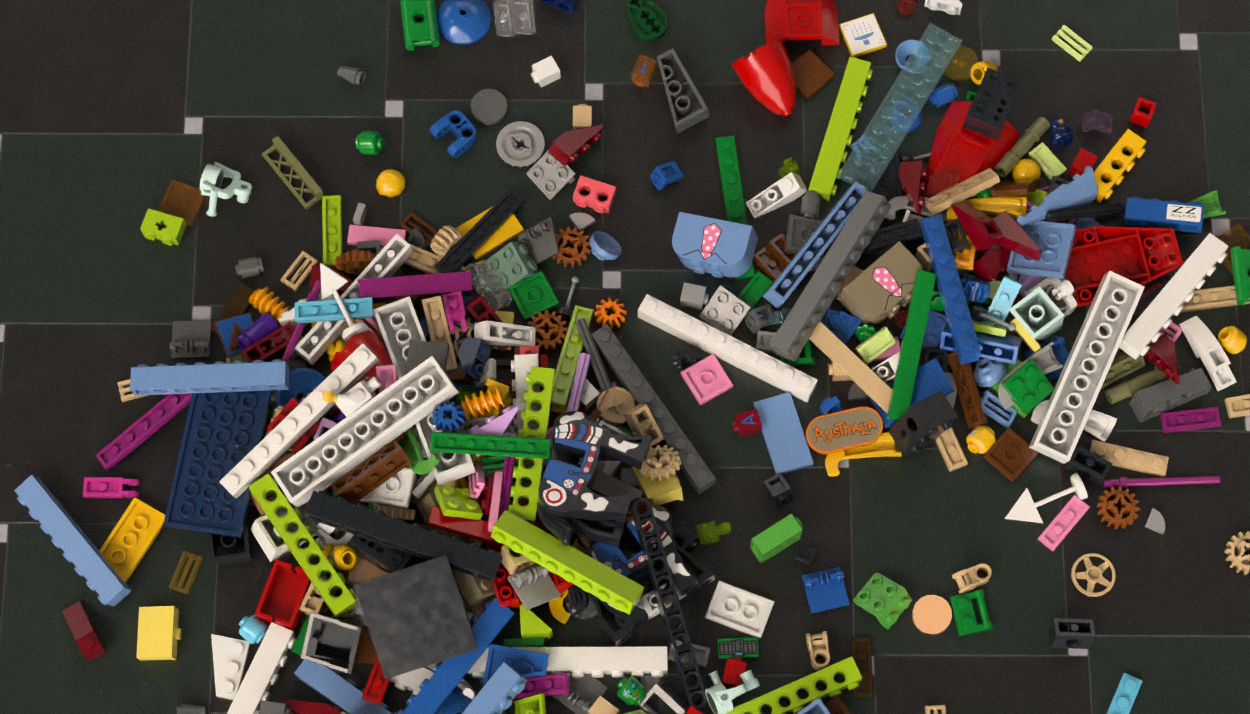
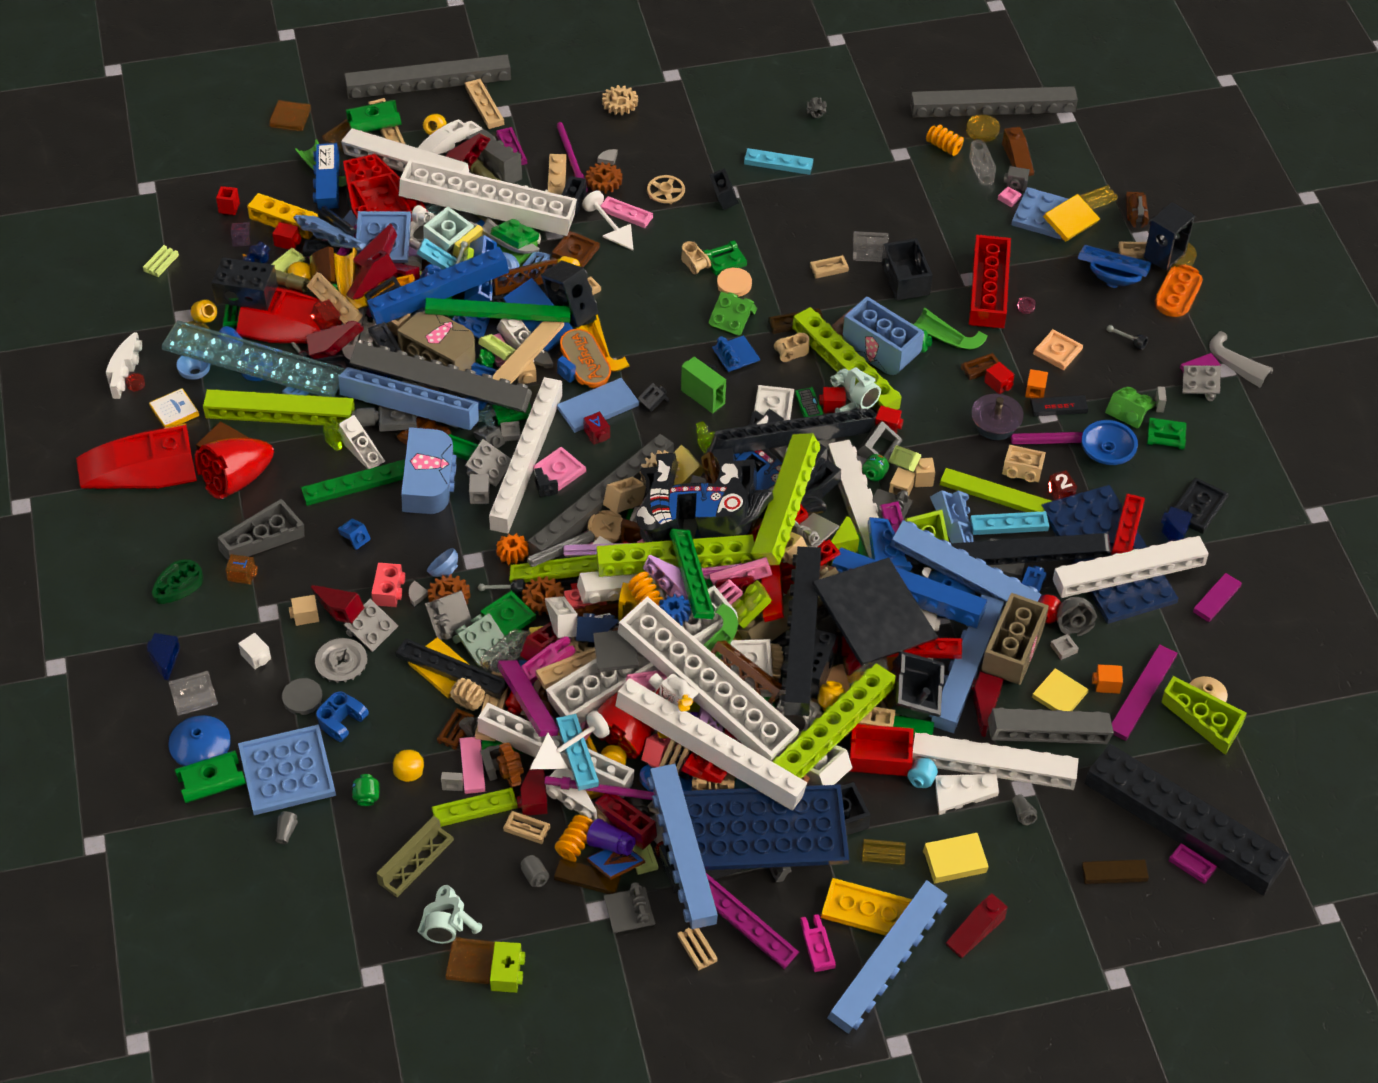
camera: 105 degrees left, 20 degrees down
none -> medium blue plate [238,725,336,815]

